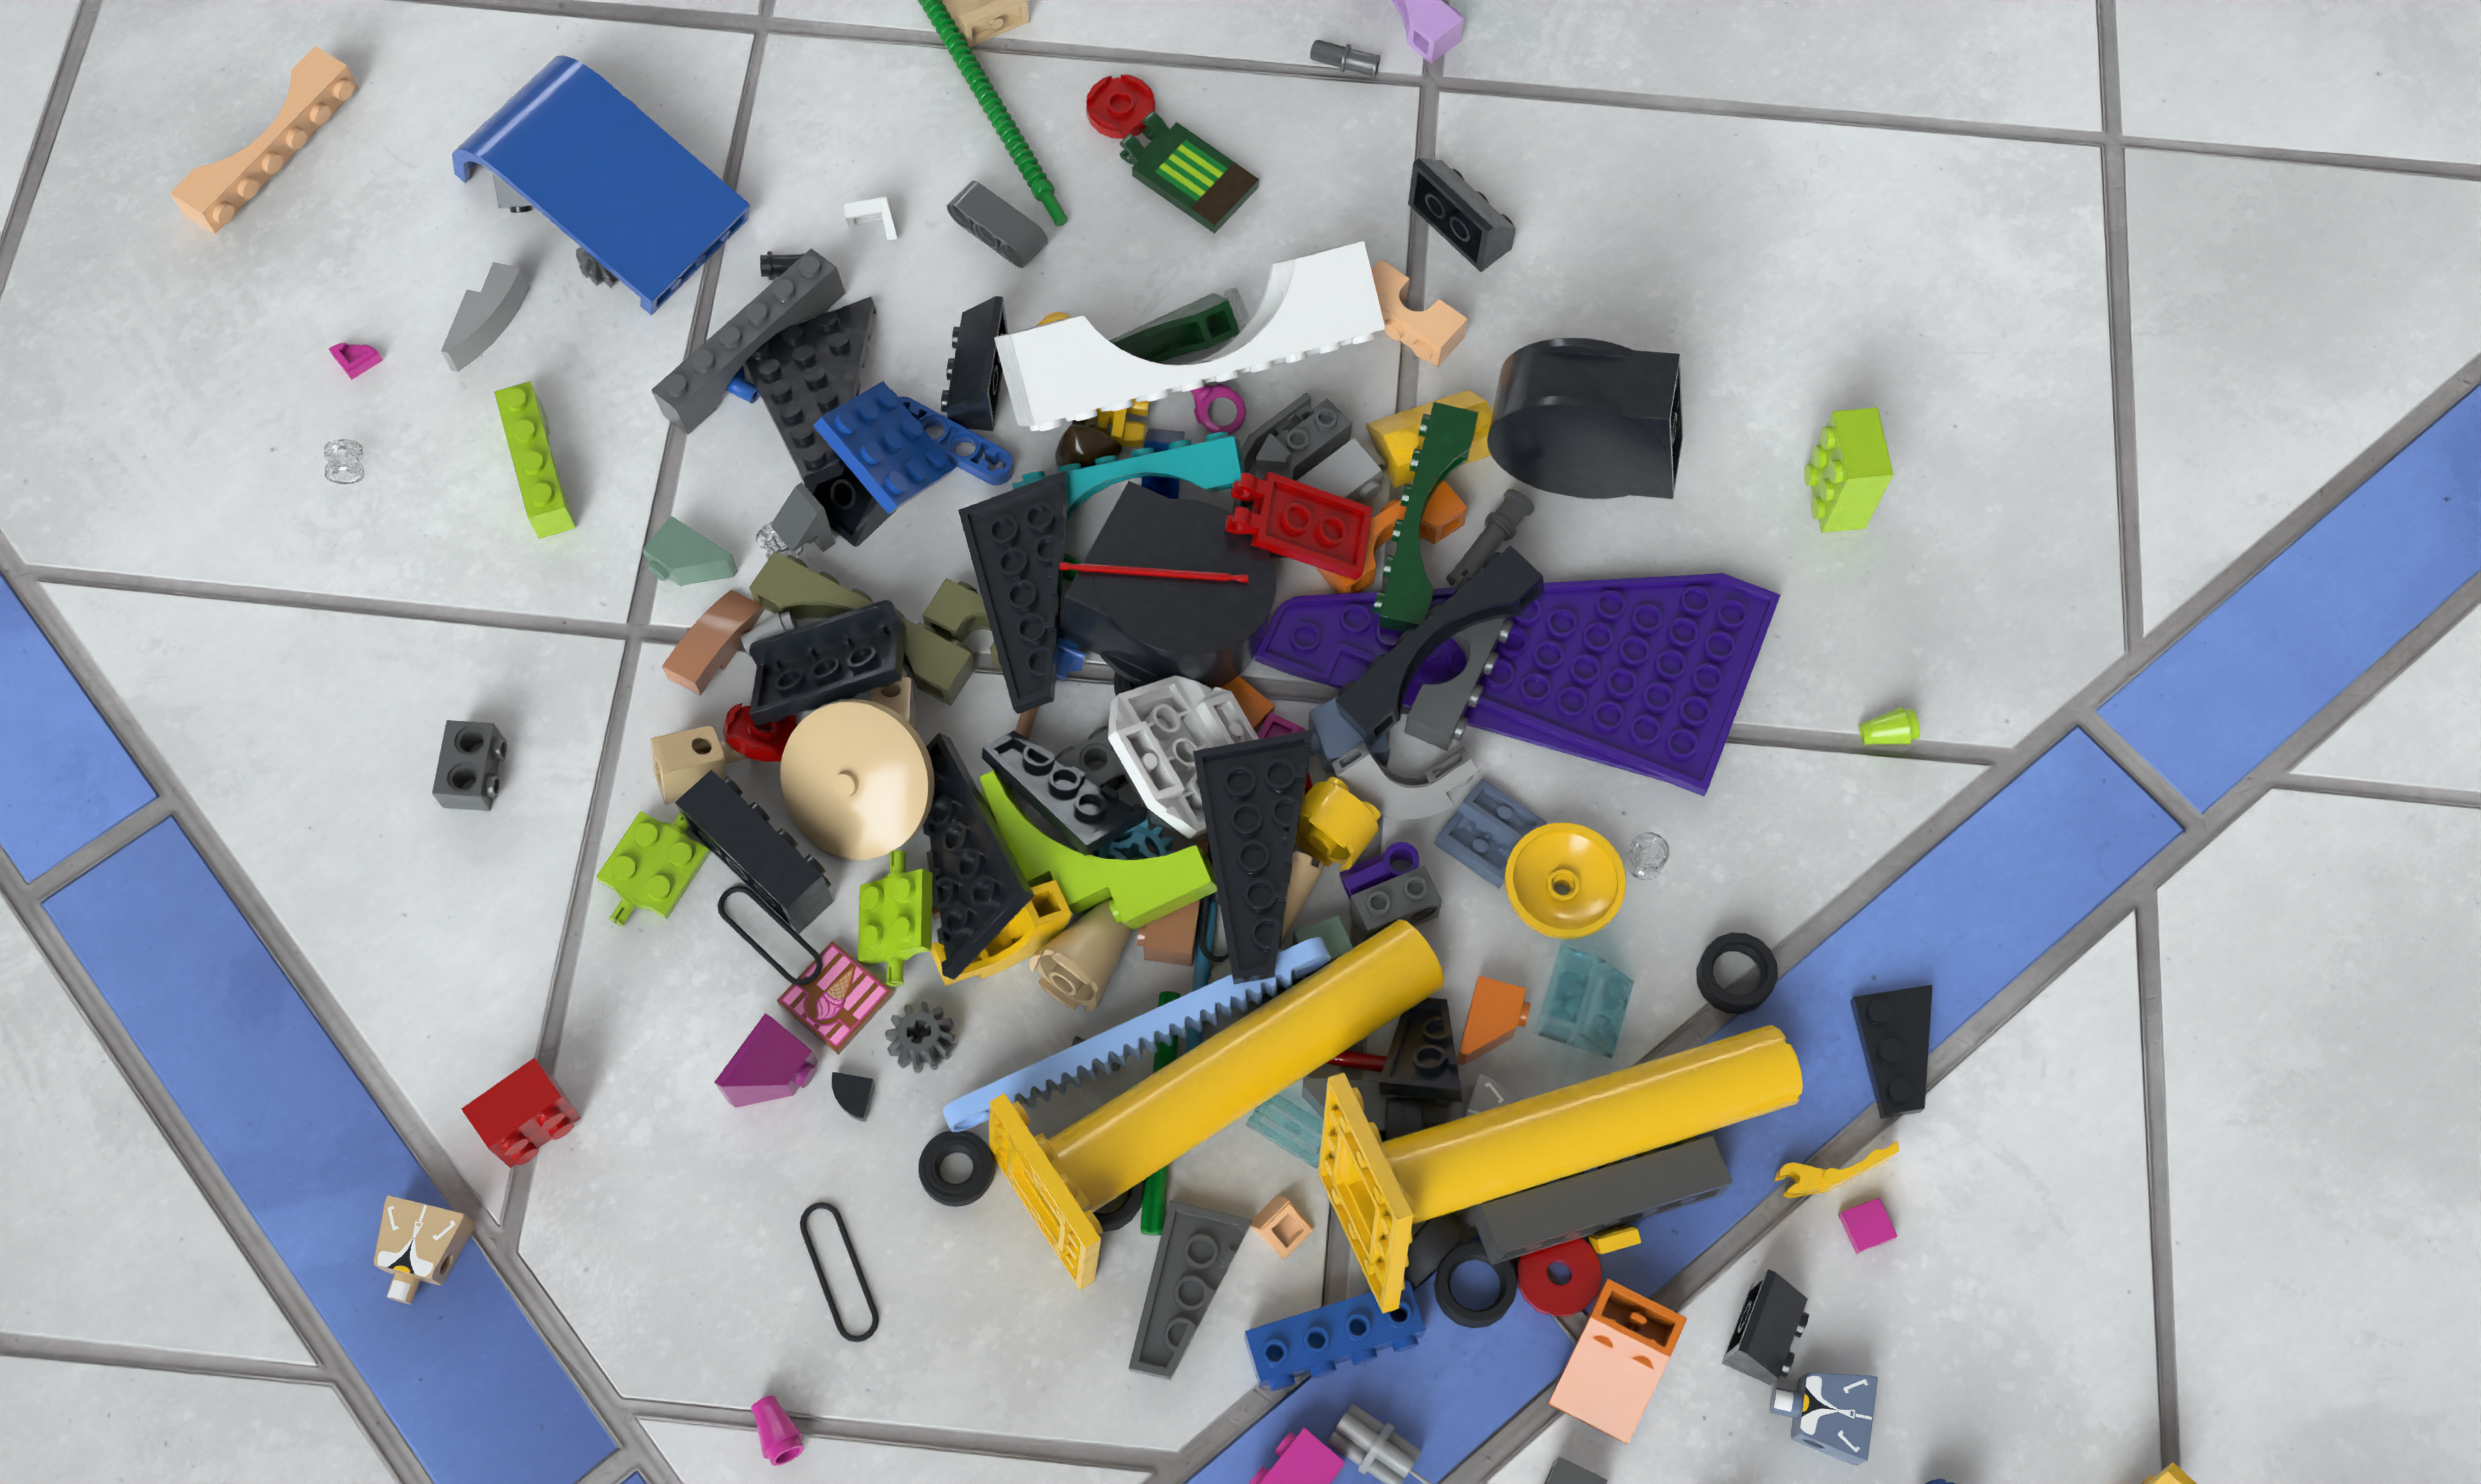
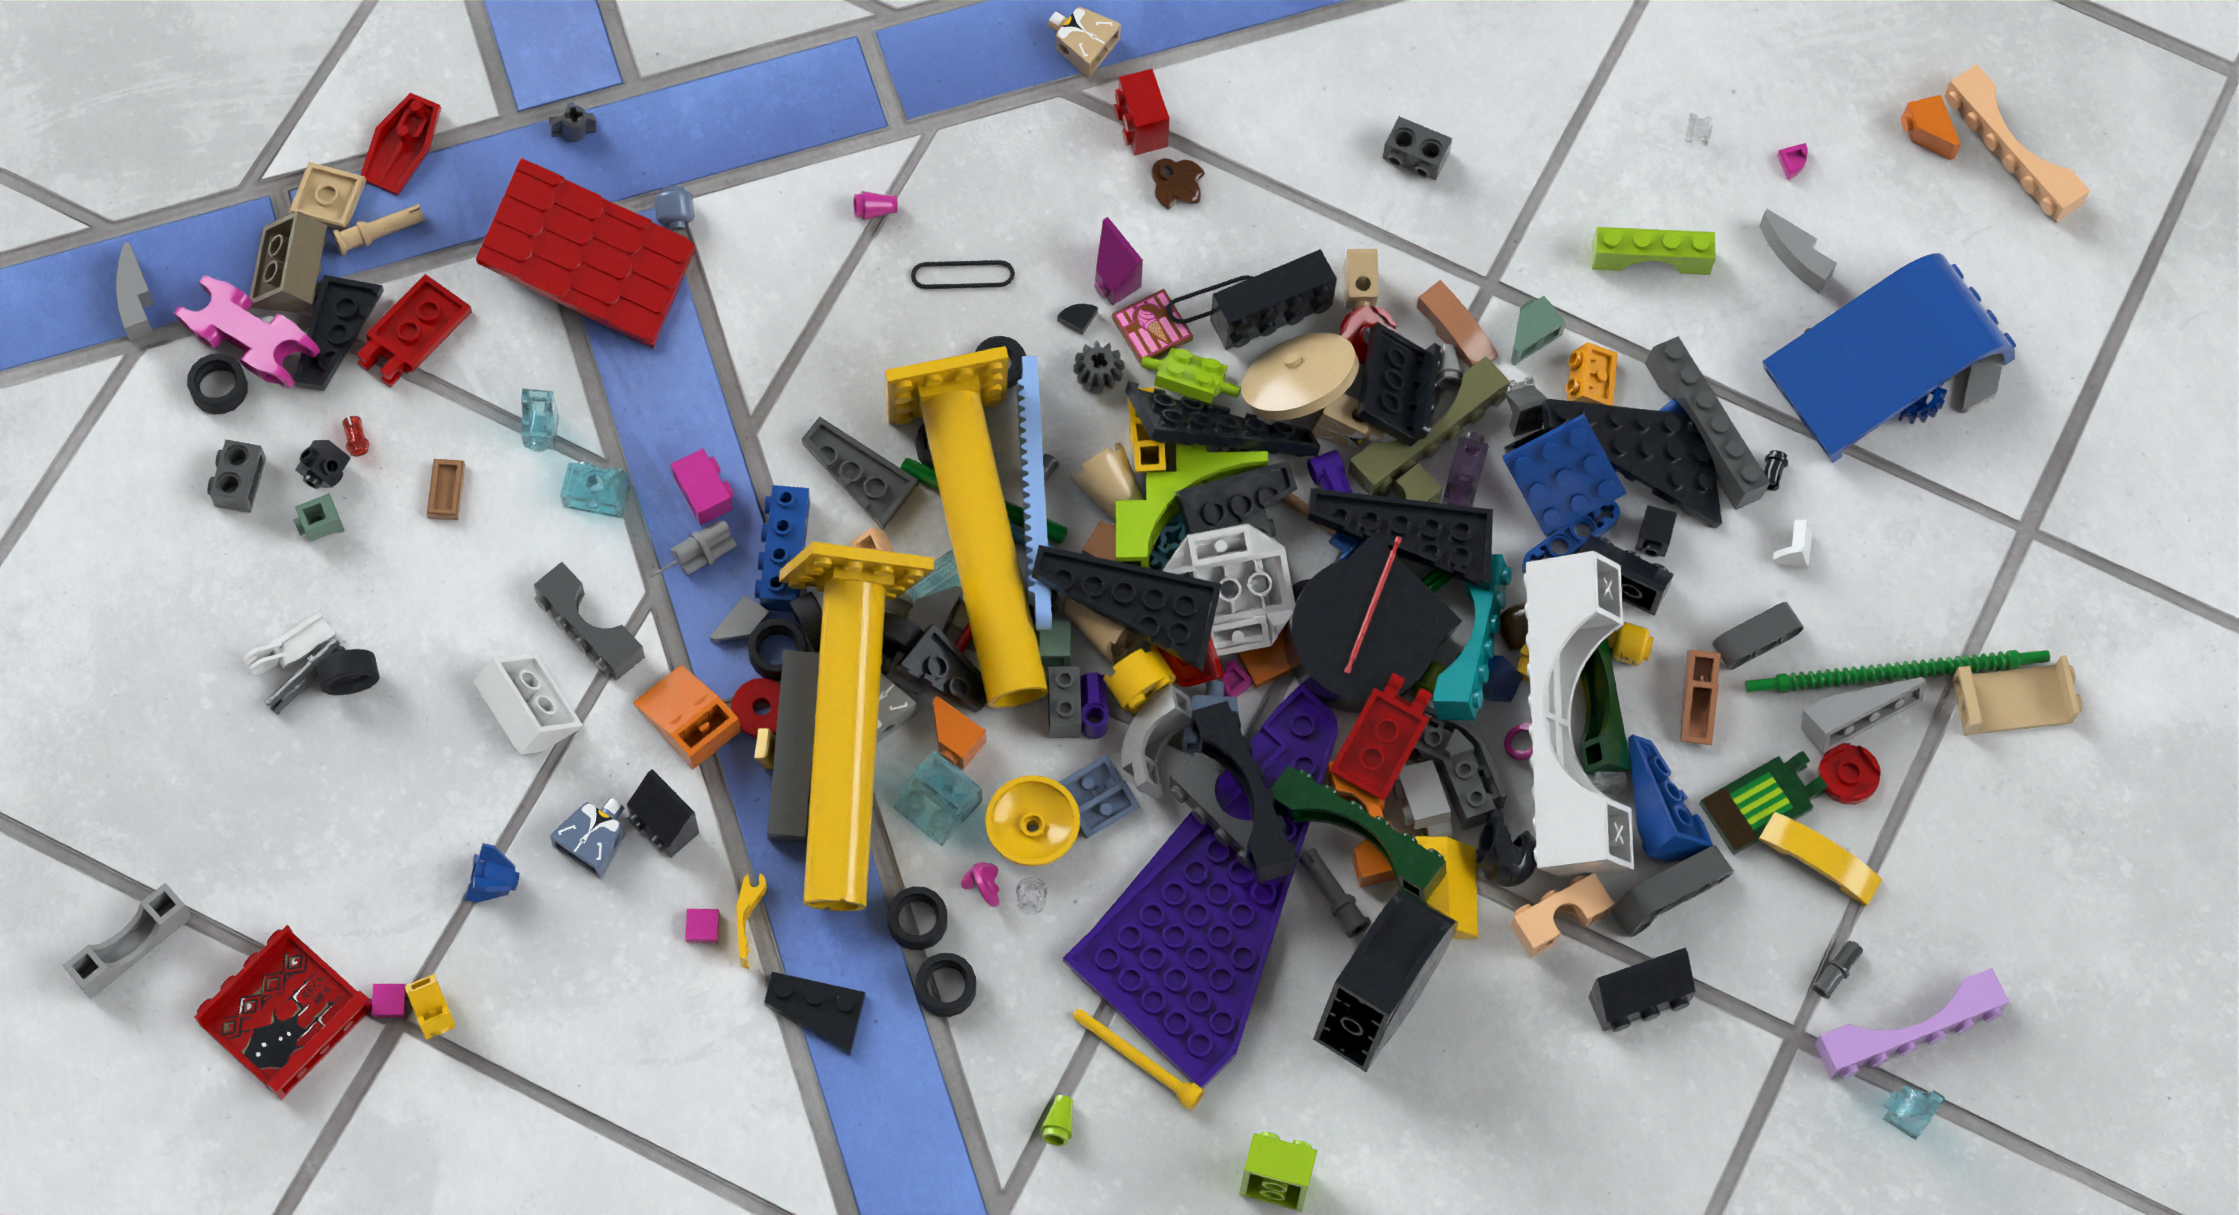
camera: 110 degrees right, 0 degrees up
lime plate [596,811,710,927] -> none
none -> light grey tile [710,595,770,643]
none -> black tyre [916,953,976,1017]
none -> dark pink piece [961,862,1000,907]
none -> yellow piece [1073,1009,1205,1111]
none -> reddish brown plate [1151,158,1205,210]
none -> dark purple piece [1307,449,1353,493]
none -> clear purple torso [1442,432,1489,507]
none -> black helmet [1476,810,1537,887]
none -> light orange bracket [1566,342,1618,406]
none -> dark grey beam [1611,845,1734,937]
none -> blue wedge [1628,734,1713,862]
none -> black brick [1635,505,1677,557]
none -> nougat slope [1680,650,1721,745]
none -> yellow slope [1758,812,1883,906]
none -> light grey slope [1801,677,1926,753]
none -> orange slope [1901,95,1961,160]

